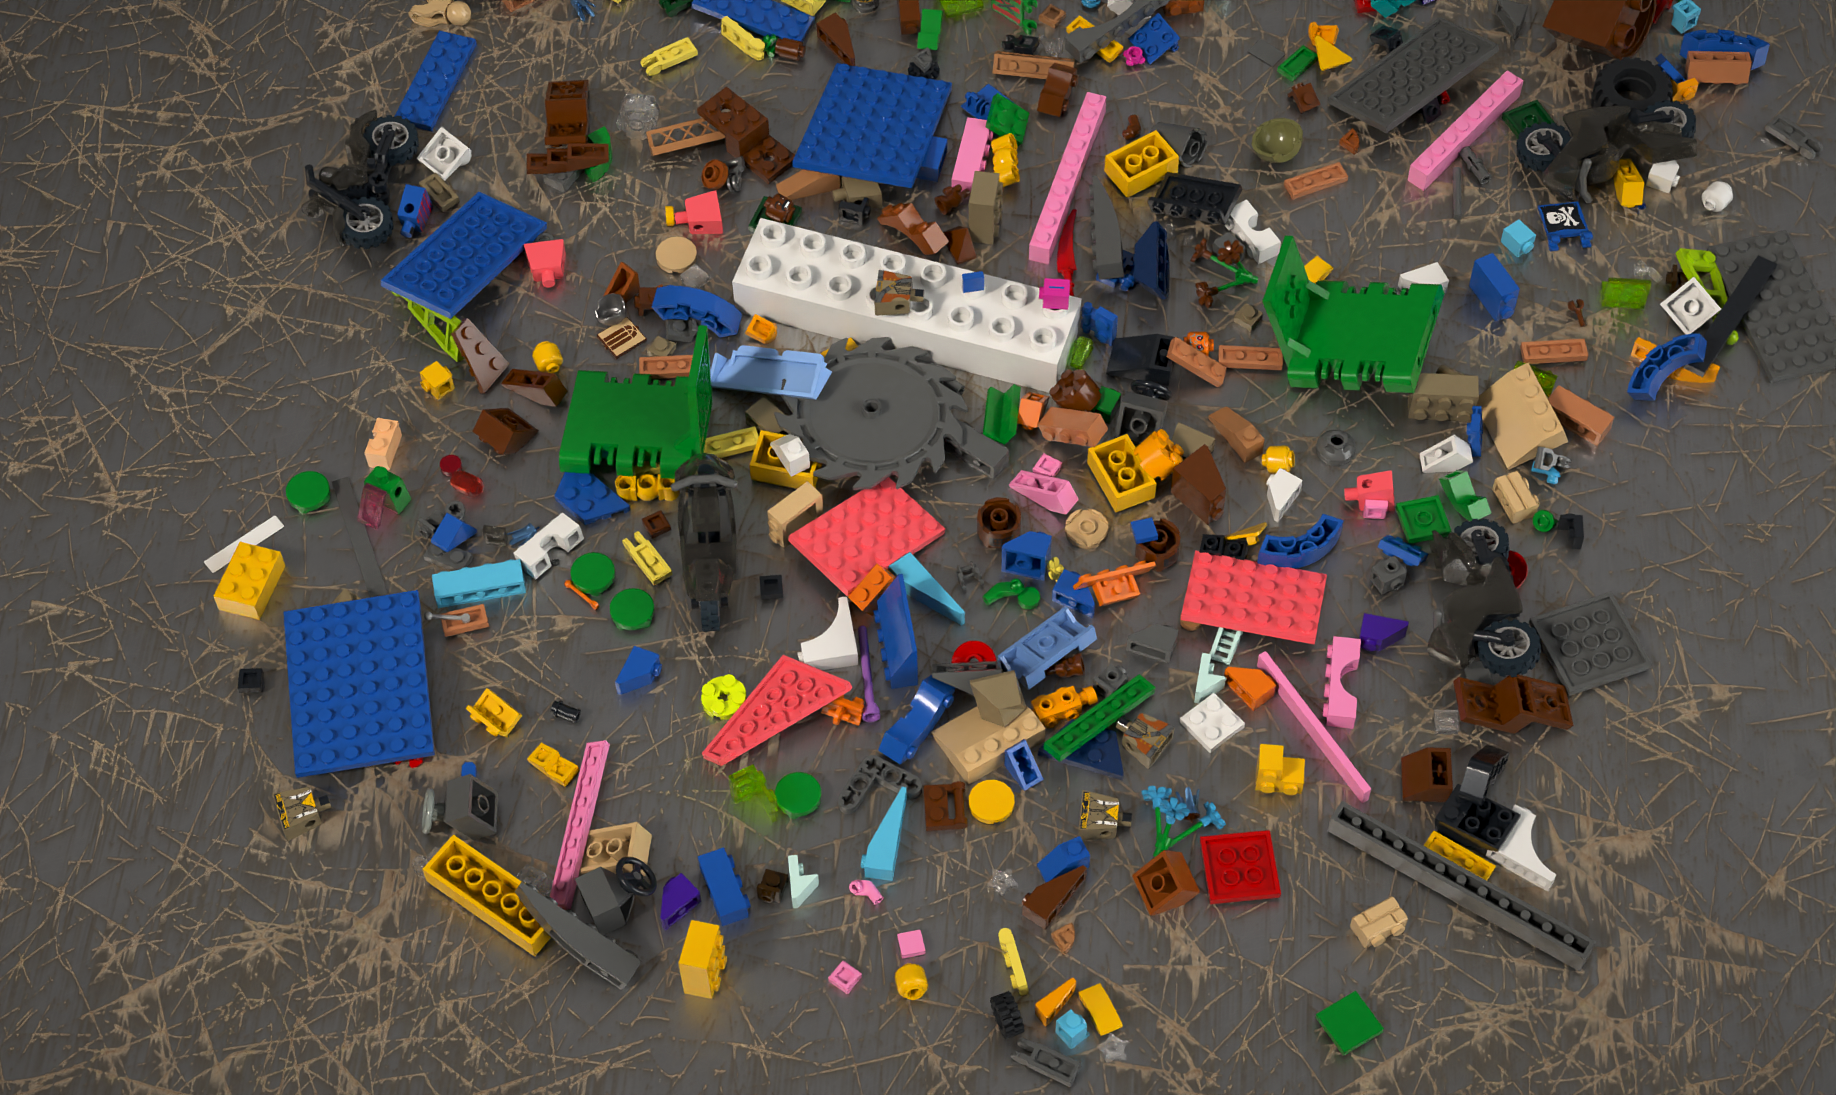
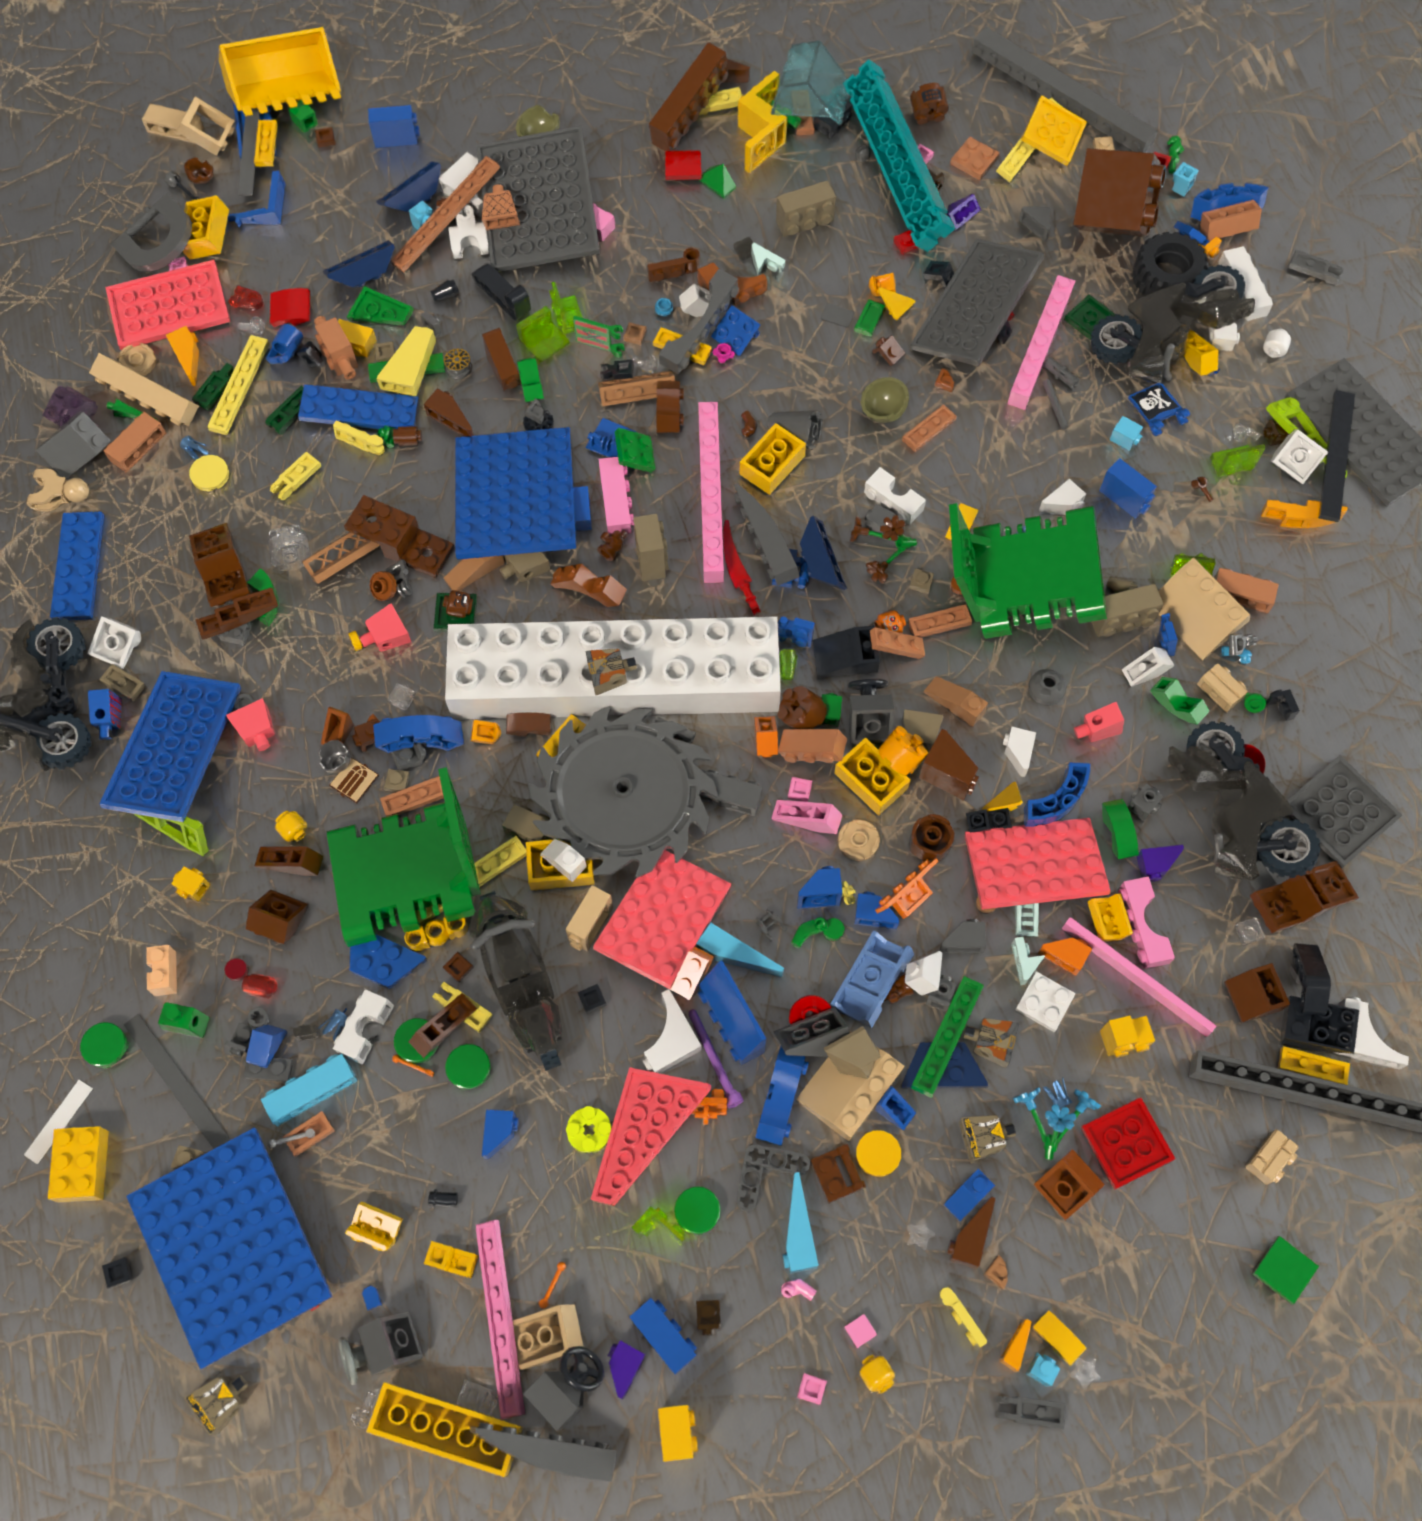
camera: 20 degrees left, 10 degrees up
clear pink plate [357,483,387,529] -> none
wing [451,318,510,394] -> none
tan tile [656,237,697,273] -> none
light blue slope [710,345,832,400] -> none
light aqua slope [788,855,819,908] -> none
black bracket [839,197,871,226] -> none
reddish brown slope [943,226,976,265] -> none
blue tile [962,271,984,293] -> none
reddish brown brick [977,497,1021,548] -> none
green panel [983,384,1021,445] -> none
black tyre [990,991,1025,1039] -> none
yellow piece [991,133,1020,188] -> none
light orange brick [1031,685,1098,729] -> none
dark pink brick [1039,278,1070,310] -> none
blue tile [1130,517,1158,544] -> none
black bracket [1147,172,1243,225] -> none
yellow head [1262,445,1295,474] -> none
bright pink tile [1363,500,1388,519] -> none
blue plate [1378,535,1429,566] -> none
green plate [1395,495,1452,544] -> none
nougat plate [1520,339,1588,364] -> none
blue brick [1627,333,1707,401] -> none
none -> light yellow tile [189,455,229,492]
none -> reddish brown slope [409,993,477,1058]
none -> reddish brown slope [506,712,550,737]
none -> orange hinge [539,1262,566,1309]
none -> white slope [905,951,942,996]
none -> yellow bracket [1087,893,1133,942]
none -> green brick [1102,799,1139,859]
none -> white brick [1218,246,1273,321]

